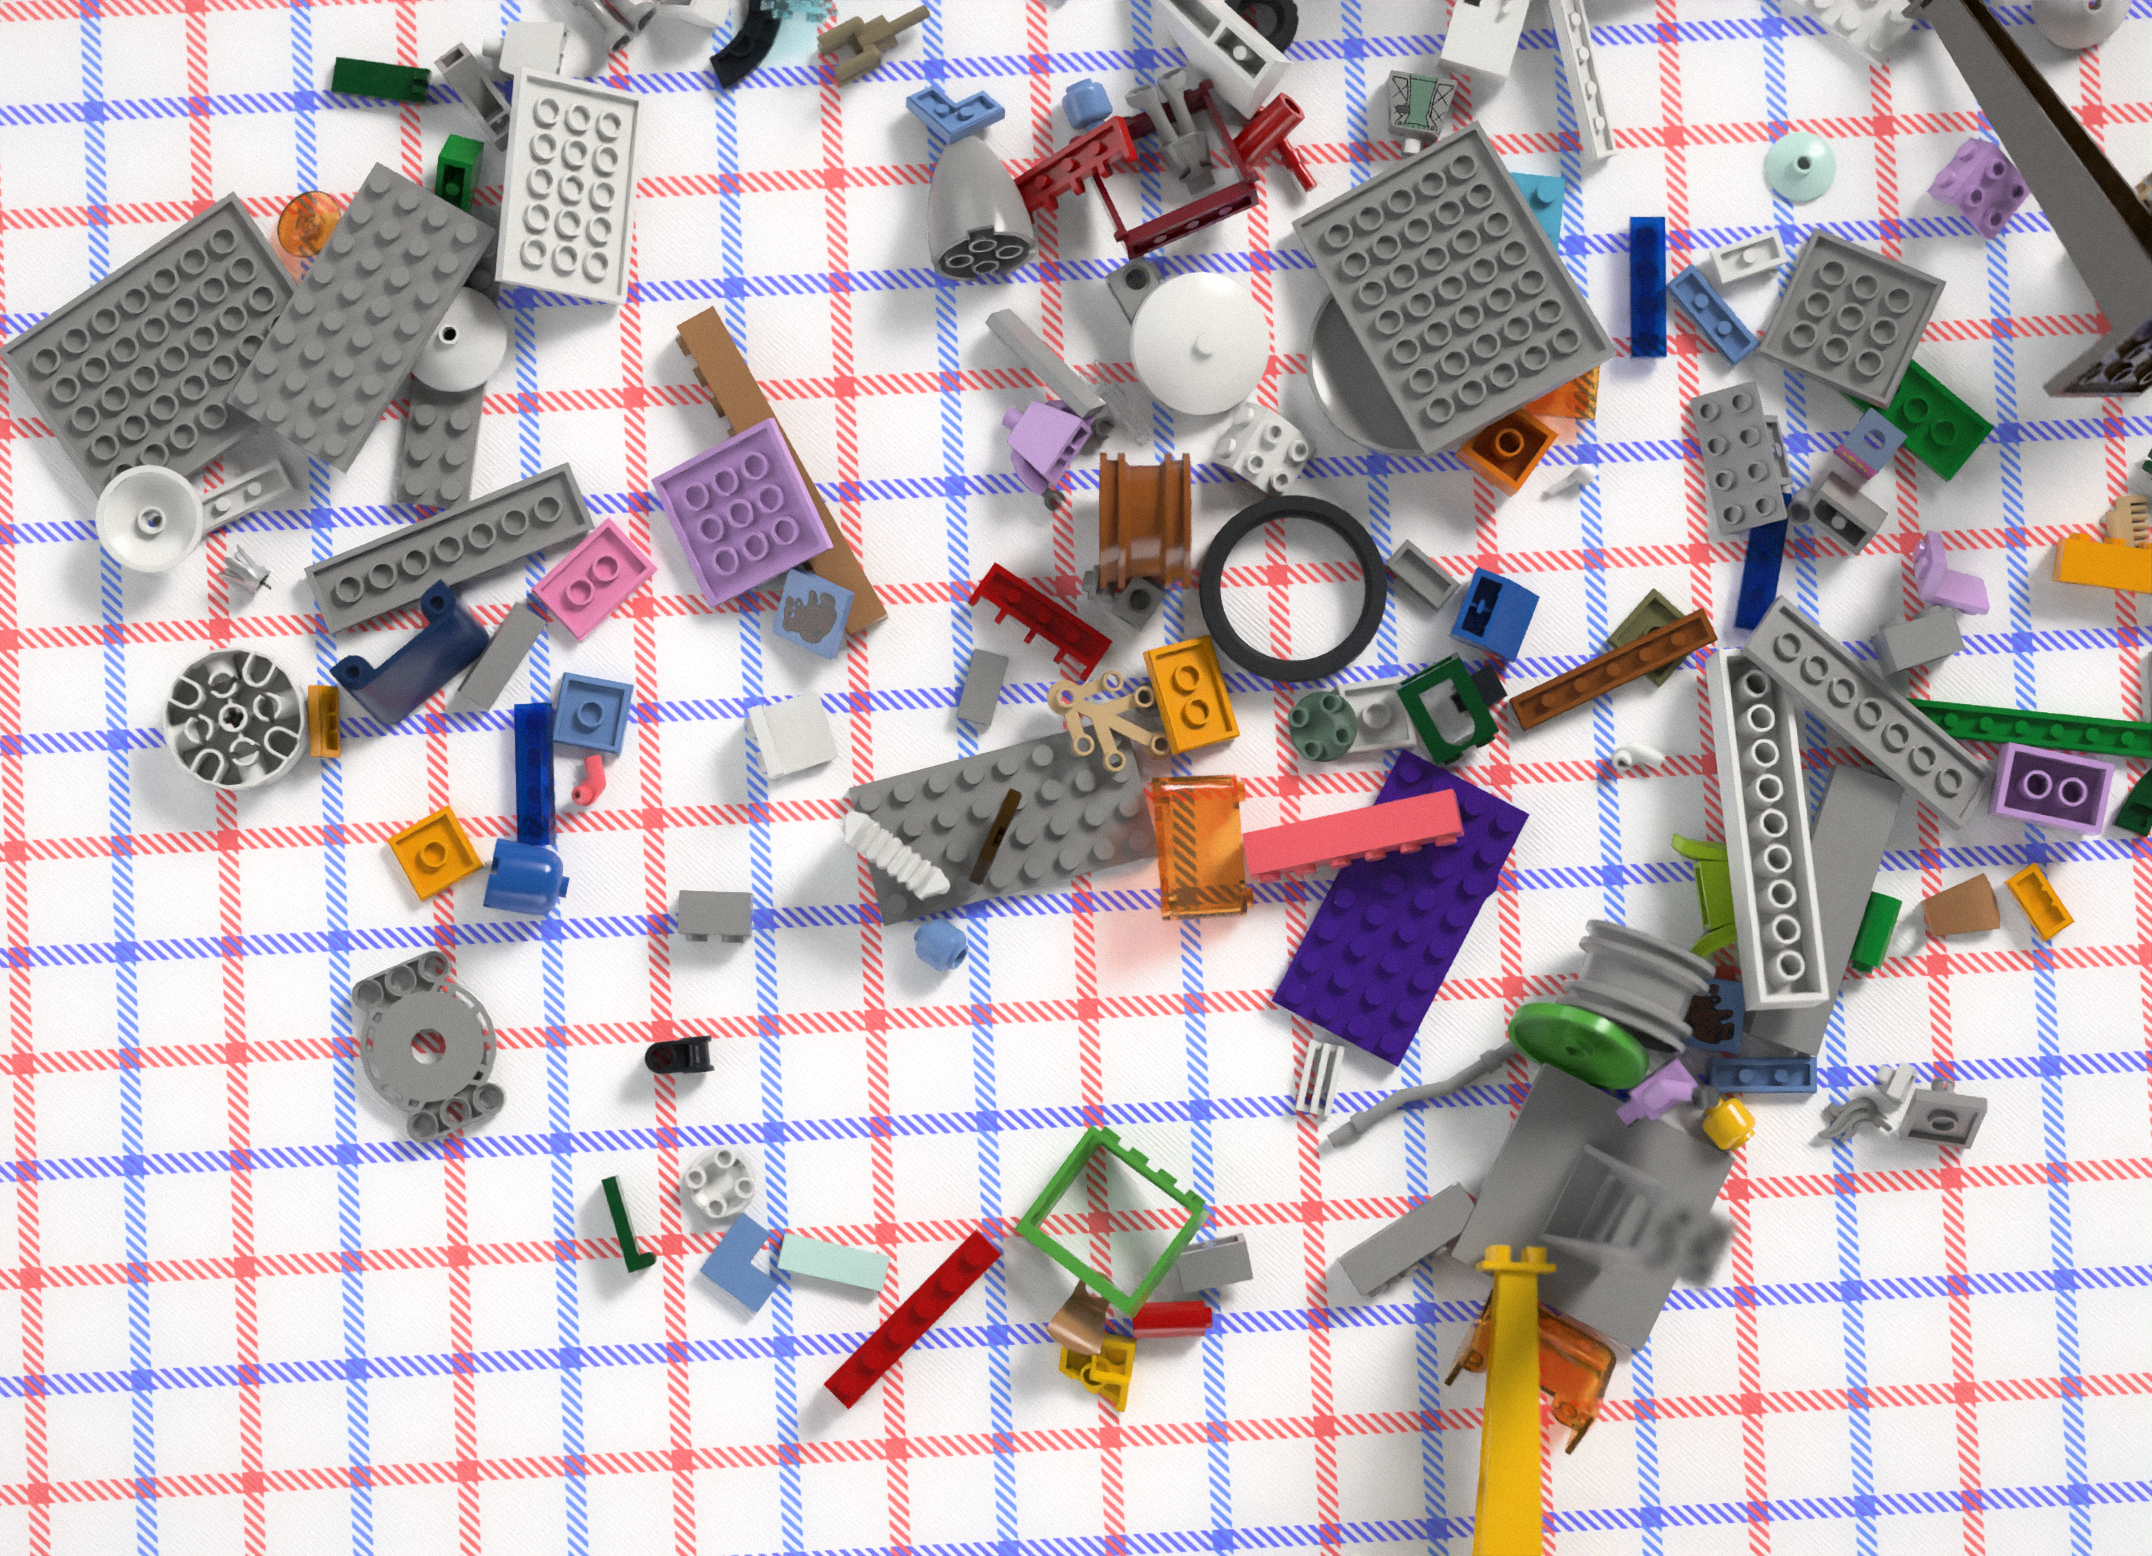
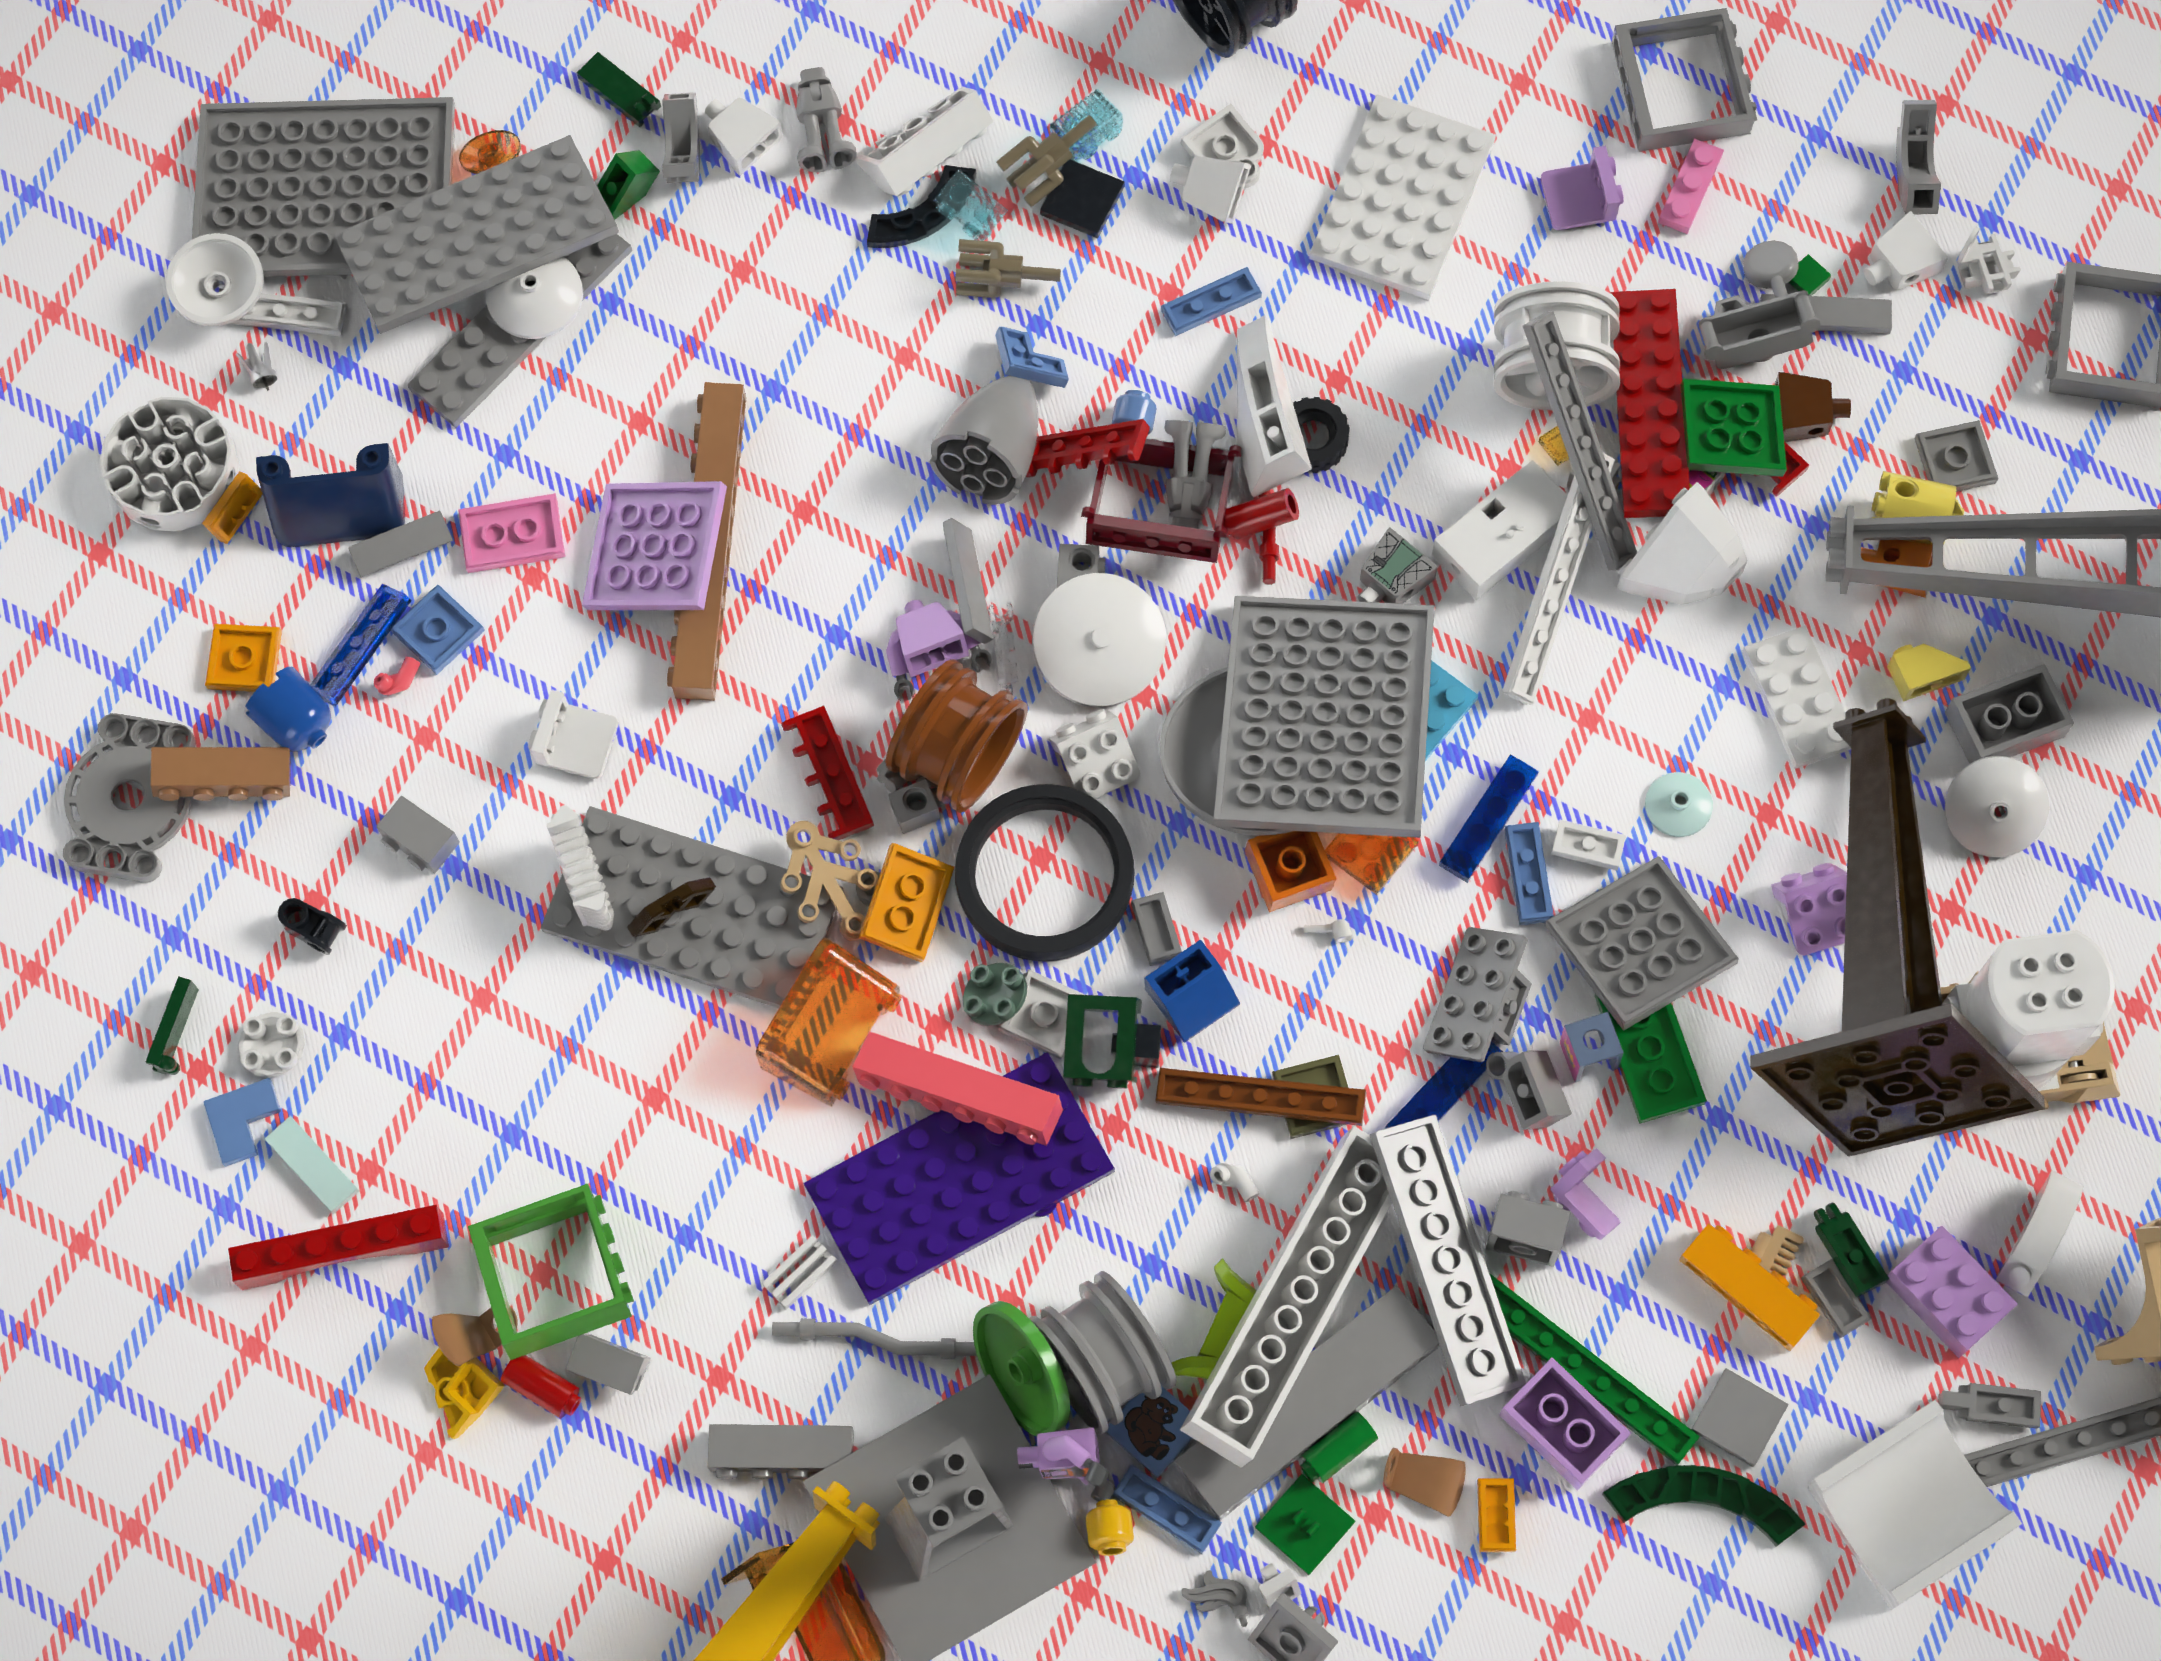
camera: 40 degrees right, 15 degrees down
light grey plate [303,462,596,635] -> none
white plate [495,67,645,305] -> none
tile [772,566,855,660] -> none
medium blue head [914,919,969,971] -> none
light grey tile [956,648,1009,727] -> none
none -> medium nougat brick [151,747,291,801]
none -> green piece [1255,1474,1356,1576]

